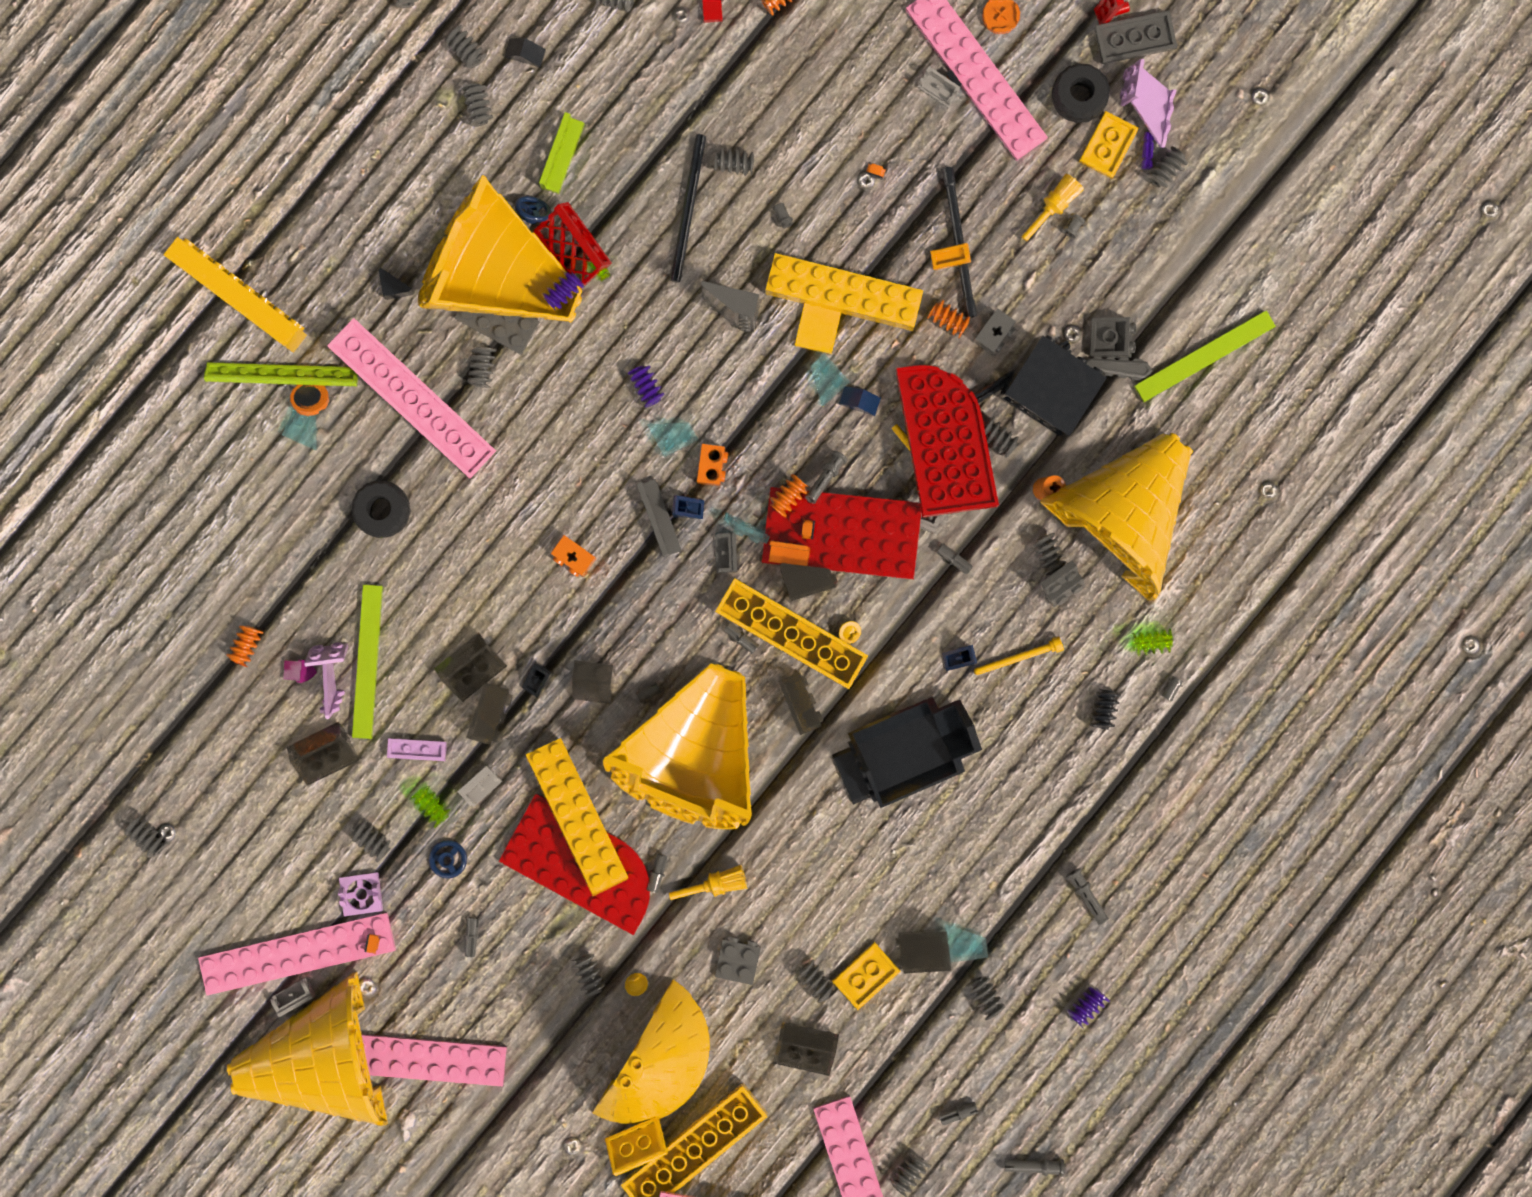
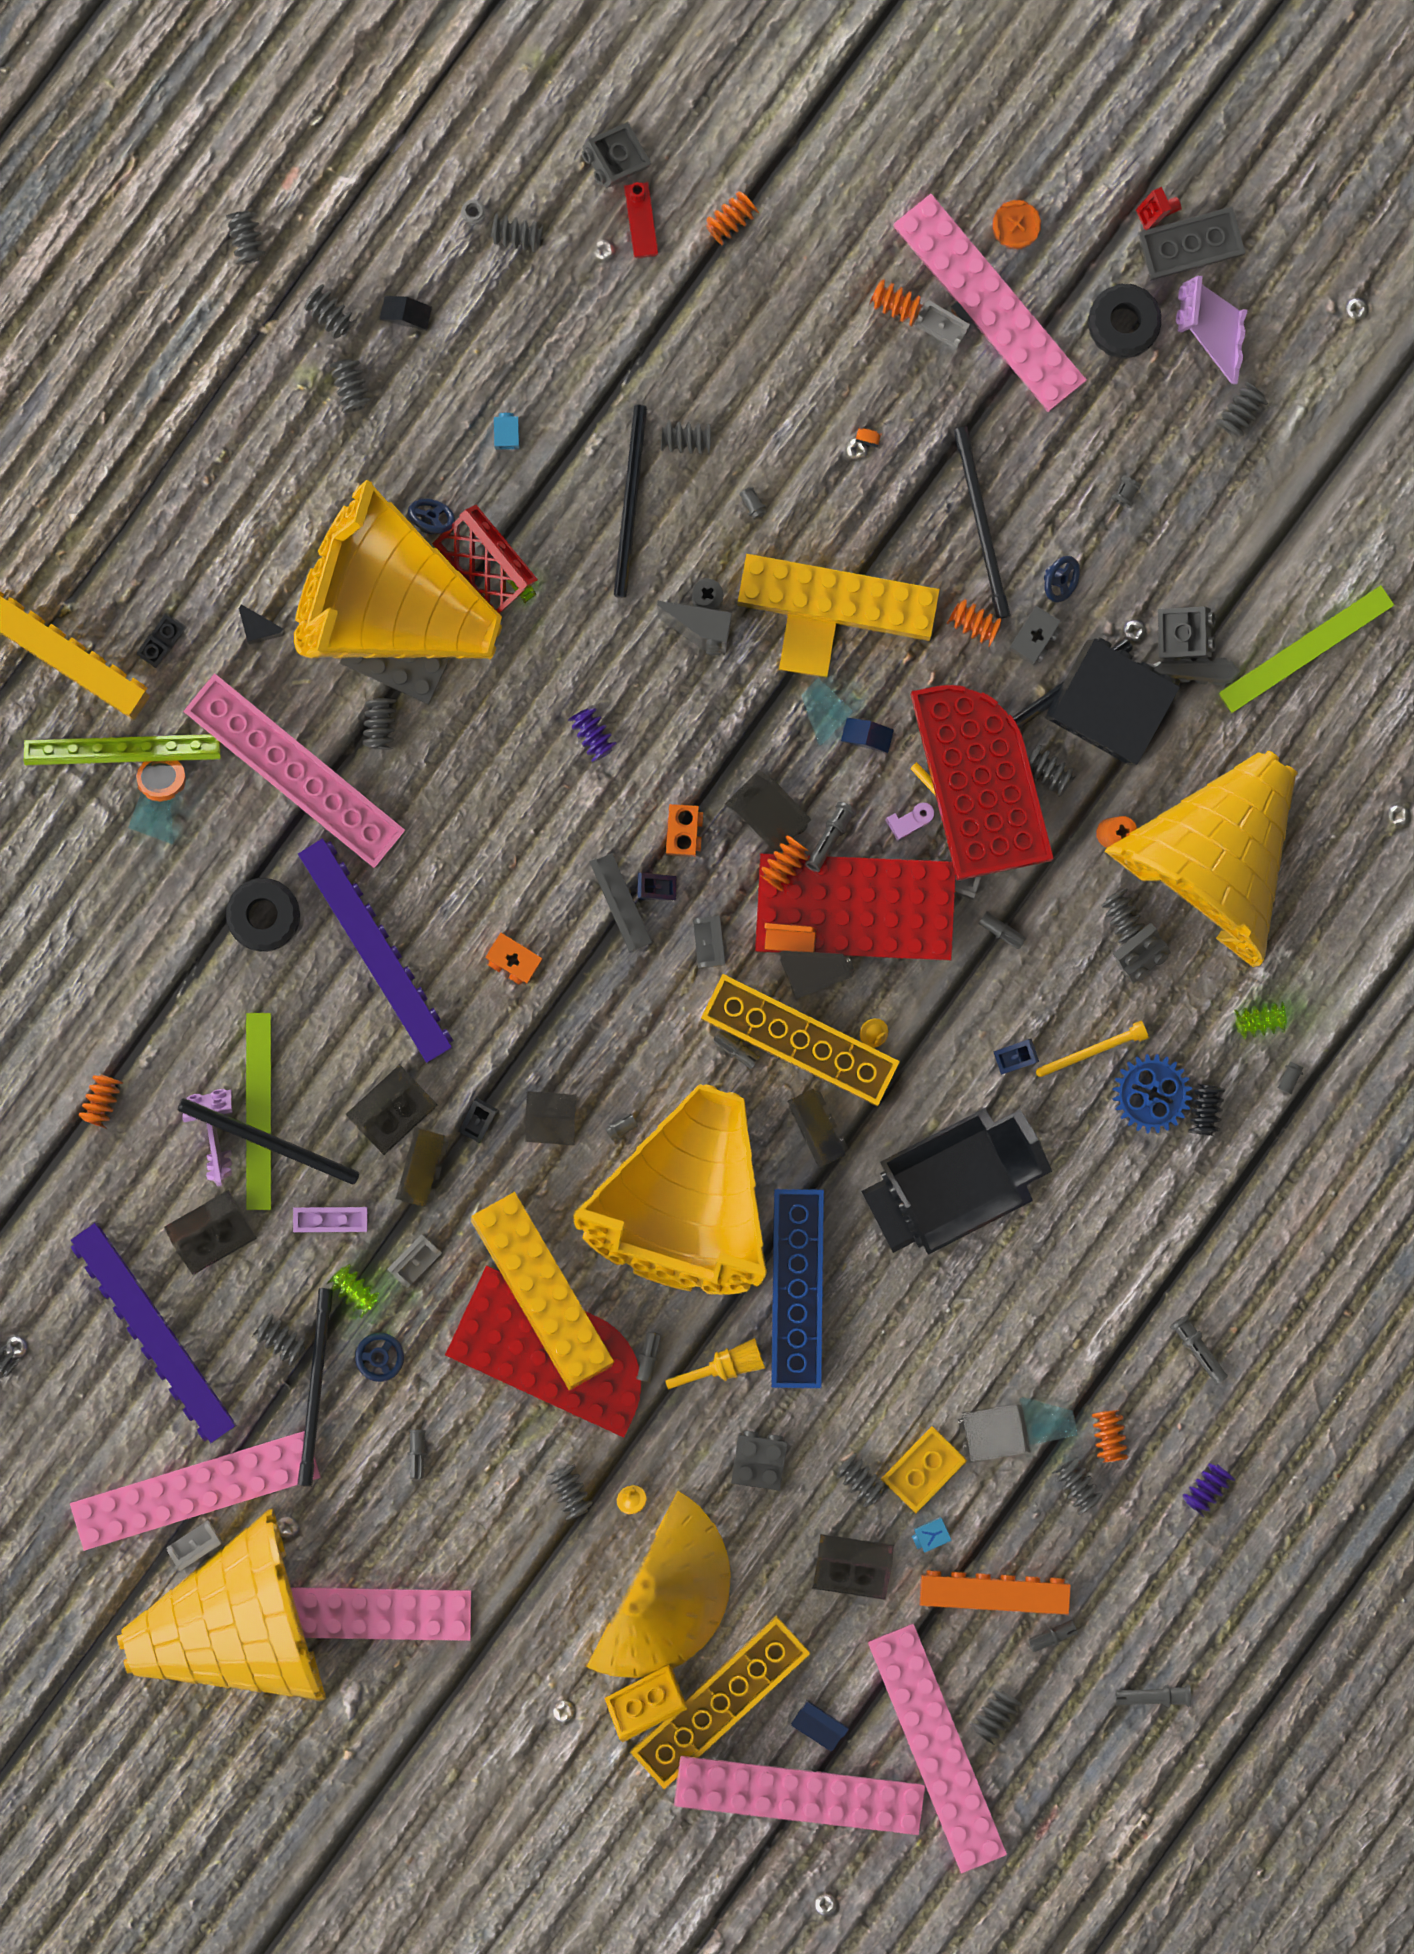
camera: 10 degrees left, 0 degrees up
magenta tile [283,659,317,683] -> none
lavender piece [338,872,383,916] -> none
orange piece [364,933,380,954] -> none
lime fence [539,112,585,194] -> none
dark purple piece [541,271,585,311] -> none
clear light blue wing [647,422,698,458] -> none
clear light blue wing [723,512,770,544] -> none
orange piece [802,520,816,540] -> none
light orange tile [930,243,971,270] -> none
yellow piece [1021,173,1084,242] -> none
yellow tile [1079,111,1139,179] -> none
dark purple axle [1141,132,1154,170] -> none
none -> dark purple brick [71,1223,237,1443]
none -> black slope [136,613,187,668]
none -> black axle [177,1098,359,1185]
none -> black piece [297,1288,333,1487]
none -> dark purple brick [298,838,454,1063]
none -> dark azure brick [494,413,520,450]
none -> dark grey piece [692,578,723,610]
none -> clear smoke slope [725,770,811,852]
none -> blue brick [771,1189,824,1388]
none -> dark blue panel [791,1700,848,1751]
none -> orange piece [869,279,924,327]
none -> lavender leg [886,803,934,841]
none -> dark azure brick [912,1517,952,1553]
none -> orange brick [919,1570,1070,1615]
none -> dark blue piece [1044,556,1080,603]
none -> orange piece [1092,1410,1128,1462]
none -> blue gear [1112,1054,1192,1134]

